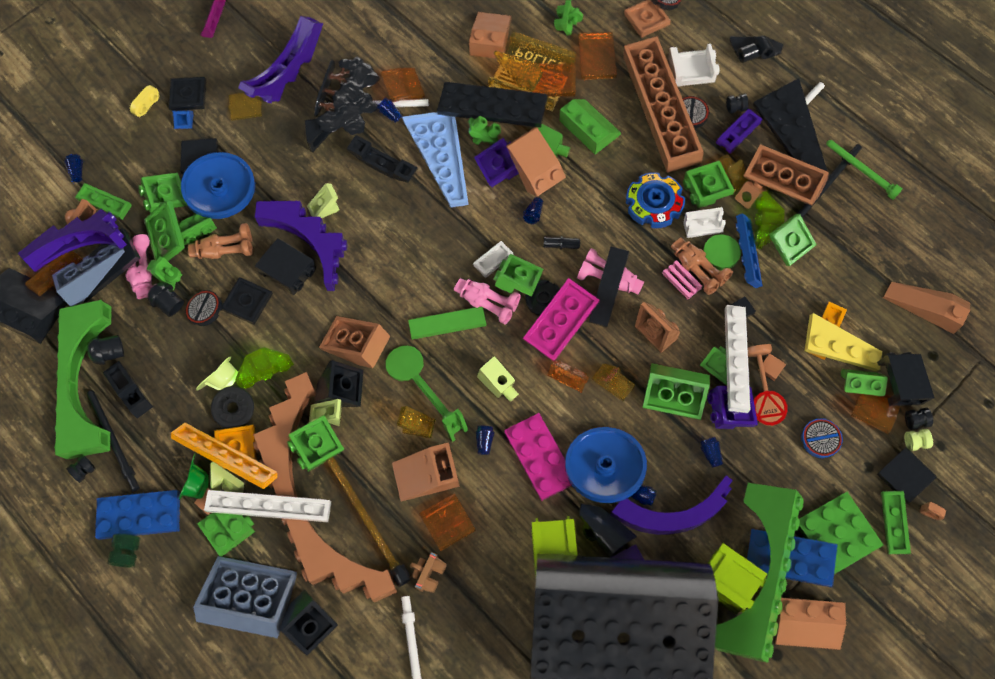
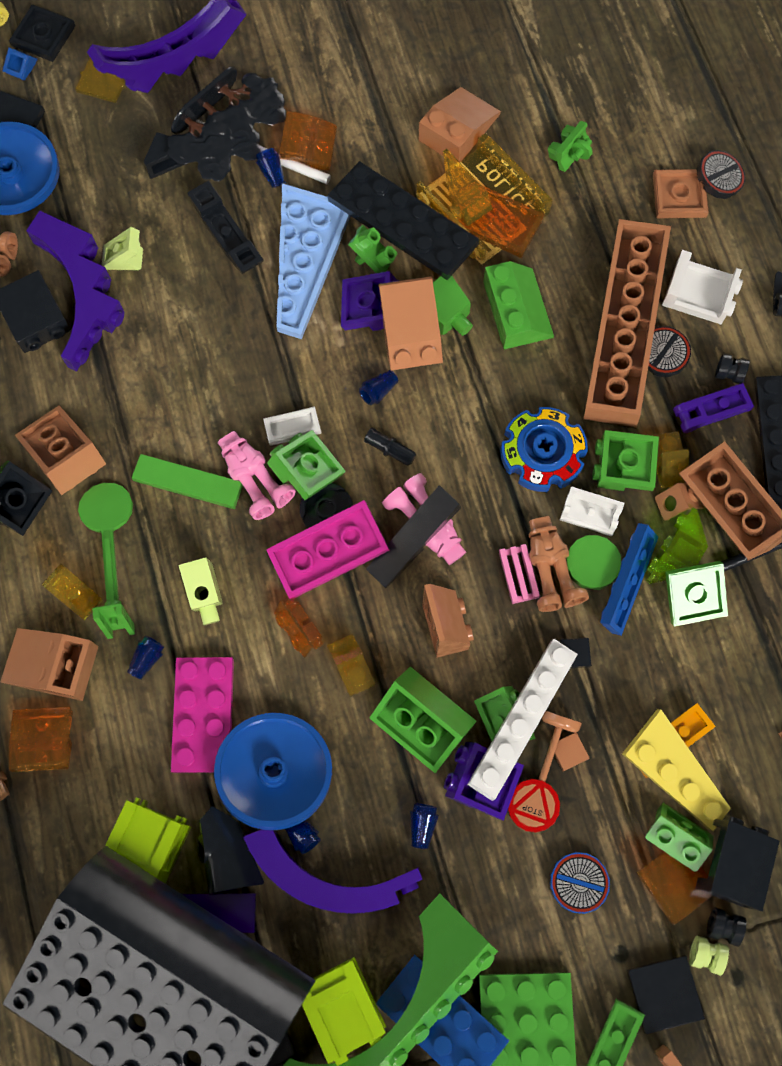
camera: 25 degrees right, 5 degrees up
clear orange tile [578,32,617,80] -> none

